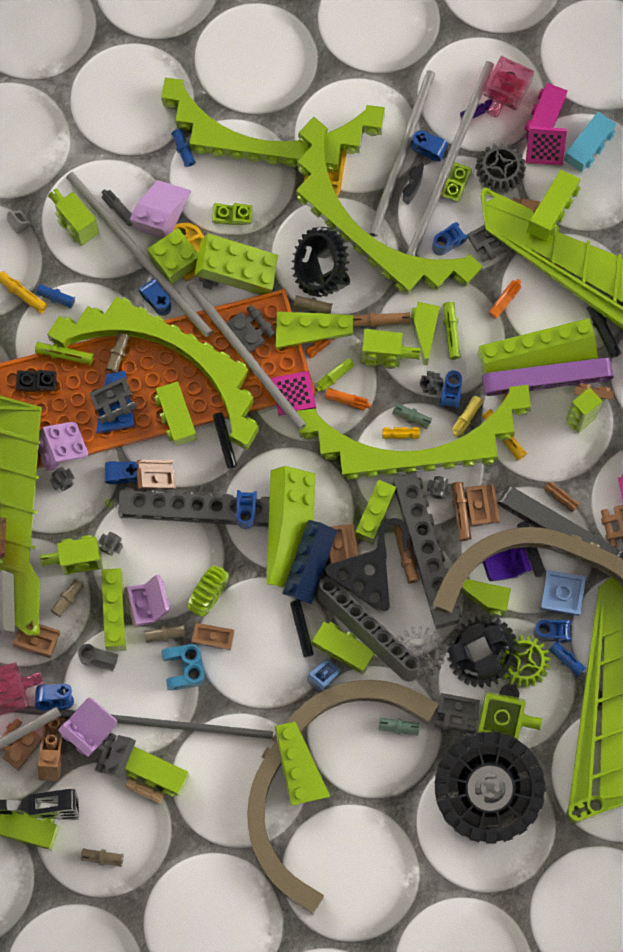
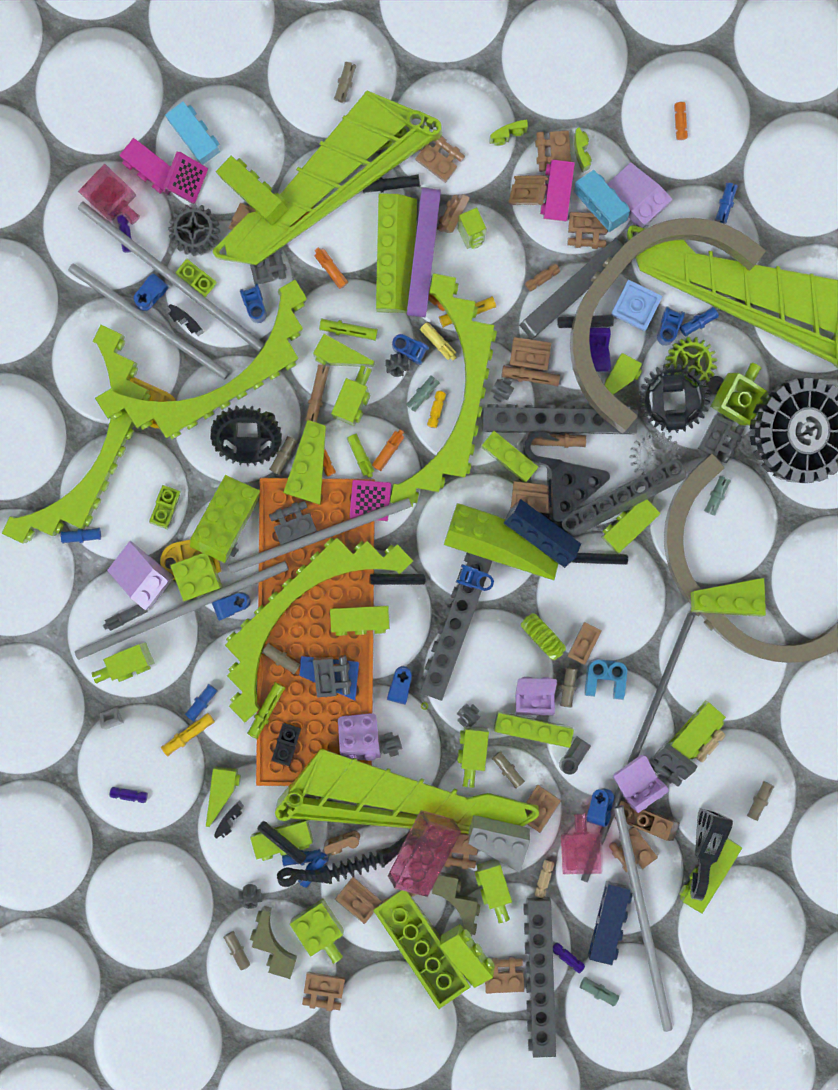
camera: 75 degrees left, 15 degrees up
plate [136,459,176,489] -> none
medium blue slope [307,658,342,692] -> none

